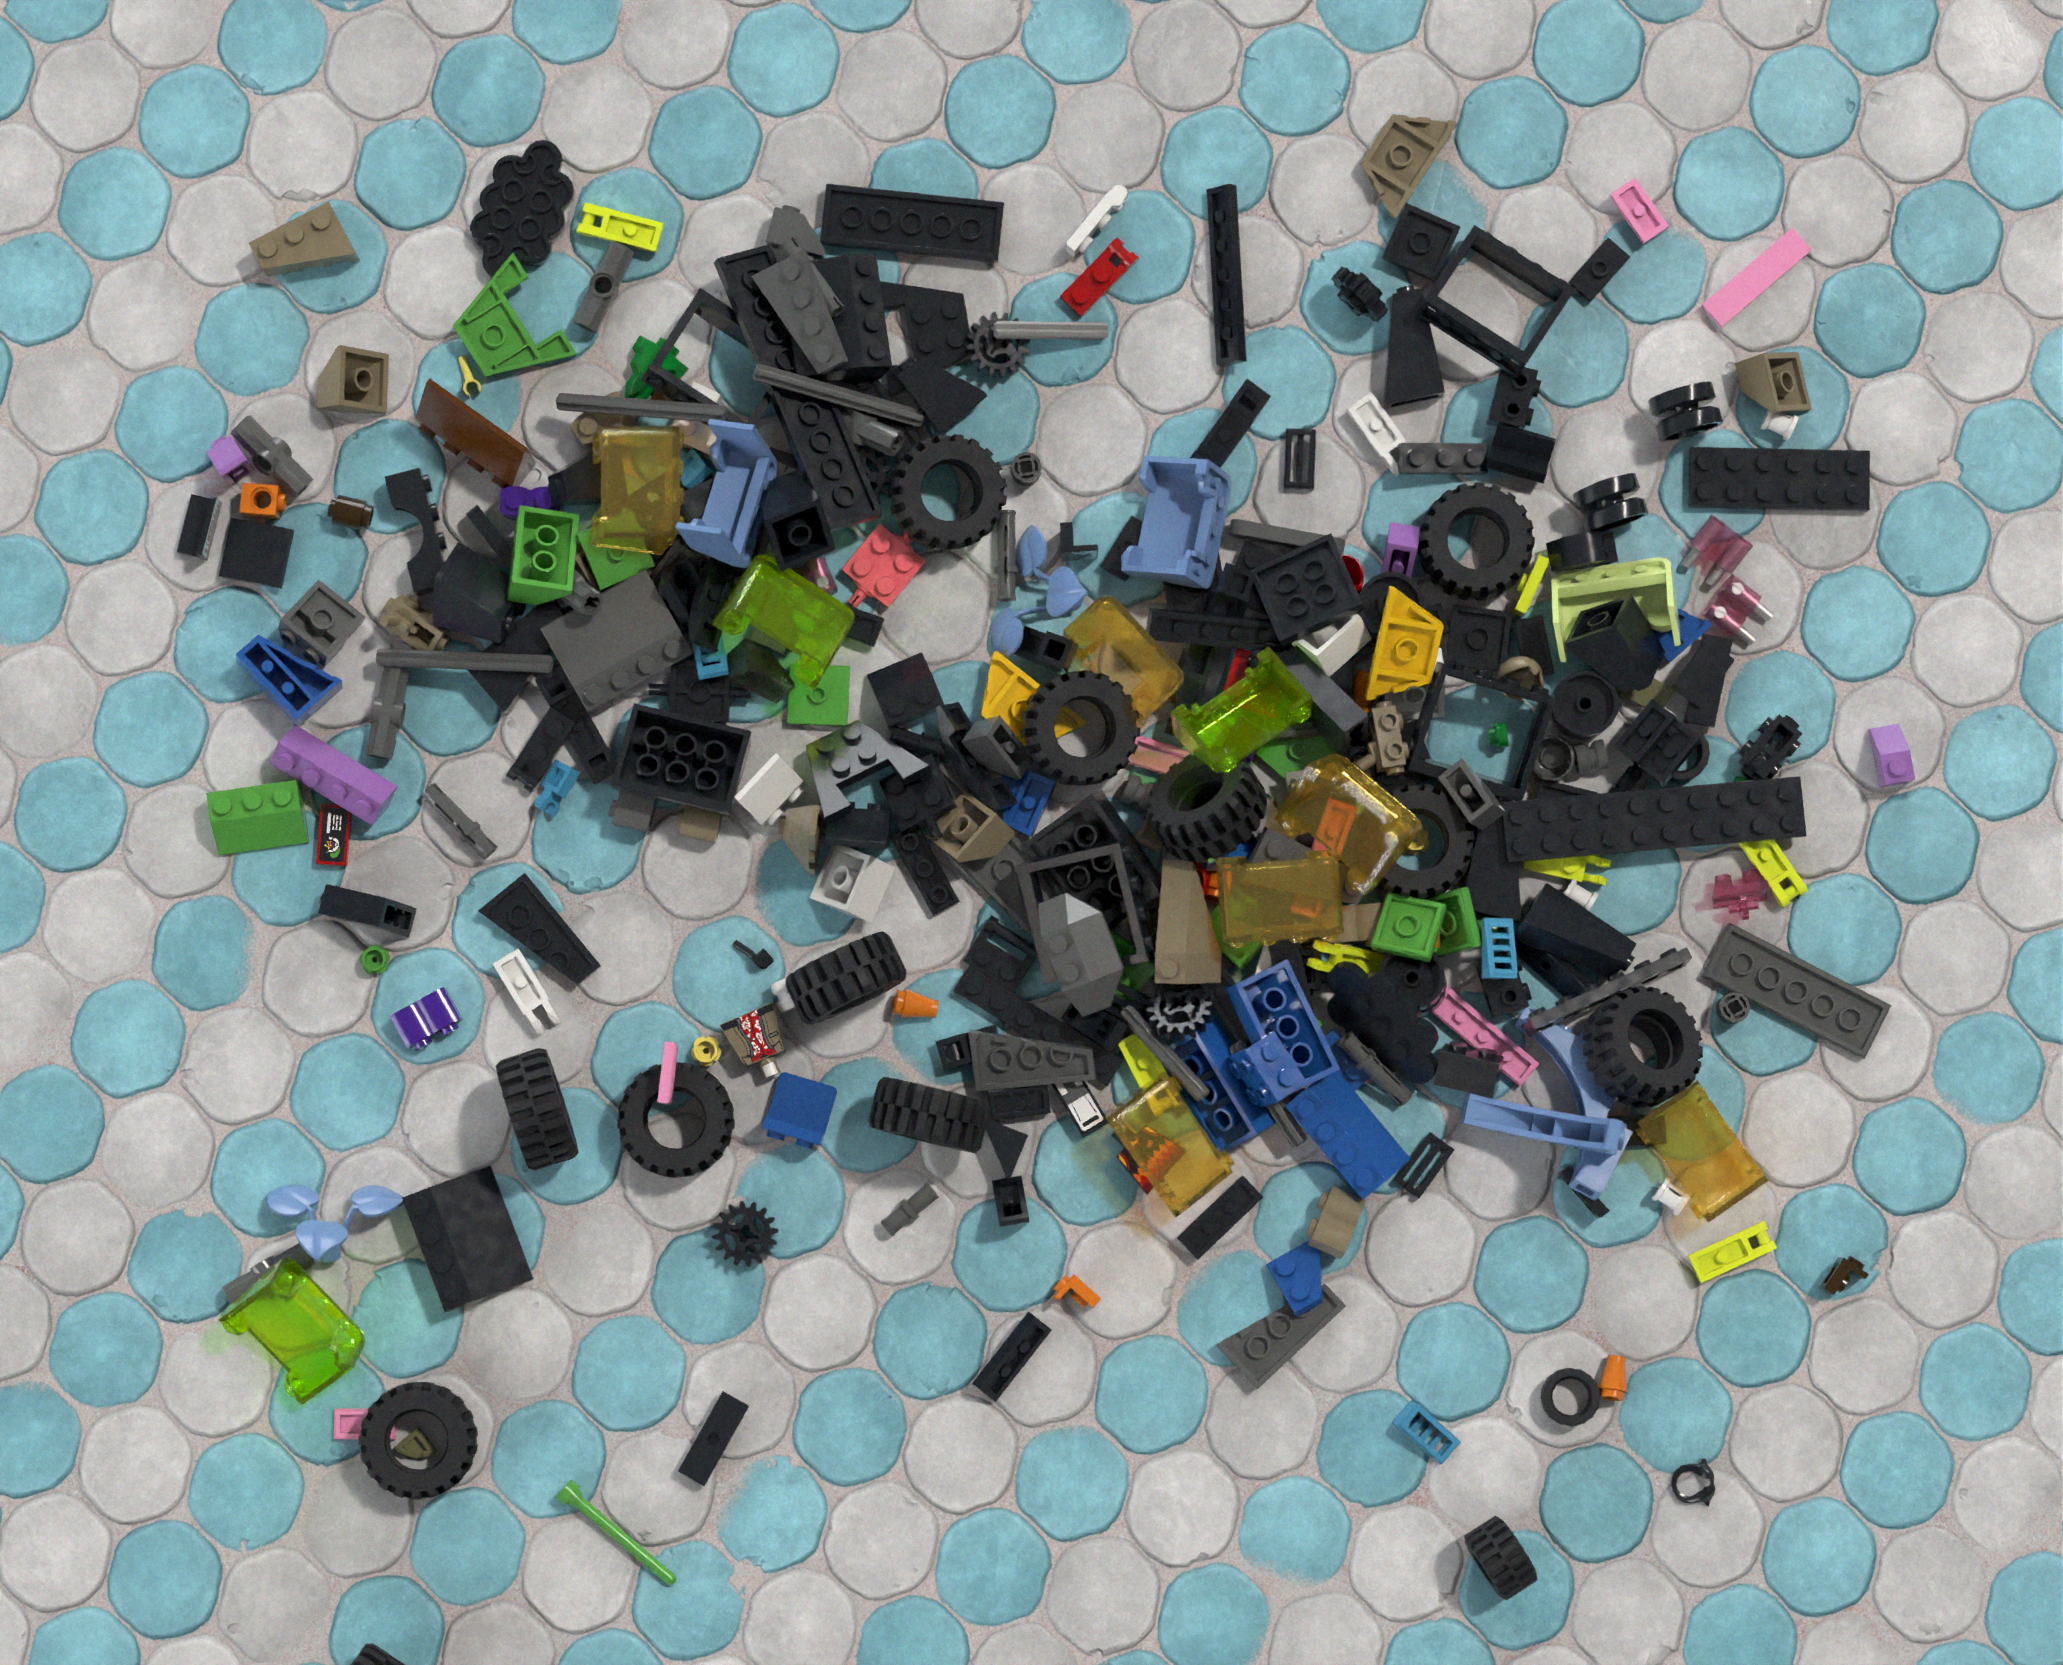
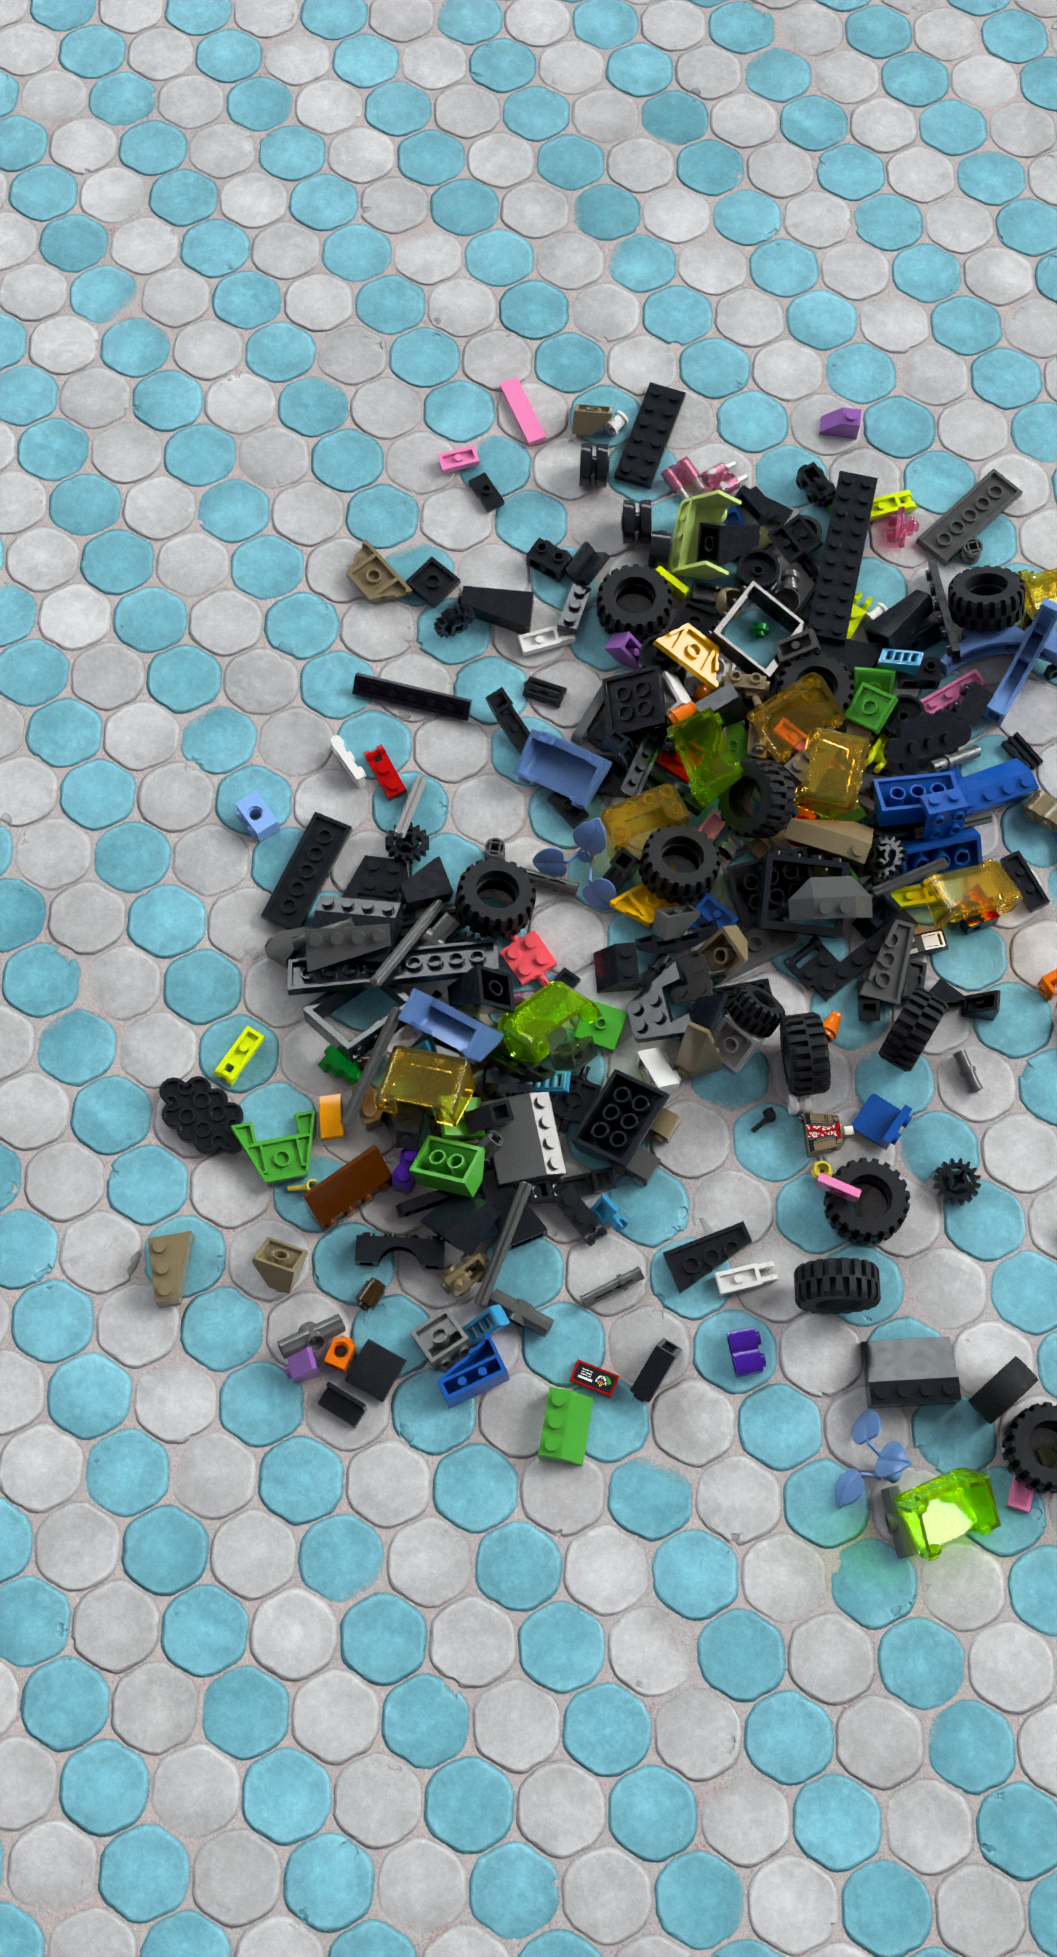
camera: 70 degrees left, 15 degrees down
medium lavender brick [270,725,398,825] -> none
bright green plate [360,945,390,974] -> none
dark grey piece [573,241,635,334] -> none
black panel [1060,522,1098,561] -> none
black window [1416,225,1575,378] -> none
none -> light blue brick [235,791,280,842]
none -> light orange slope [320,1094,344,1141]
none -> dark azure slope [462,1304,510,1348]
none -> black slope [463,1099,514,1134]
none -> orange cone [667,701,698,729]
none -> black tyre [727,984,786,1037]
none -> black tyre [968,1356,1038,1424]

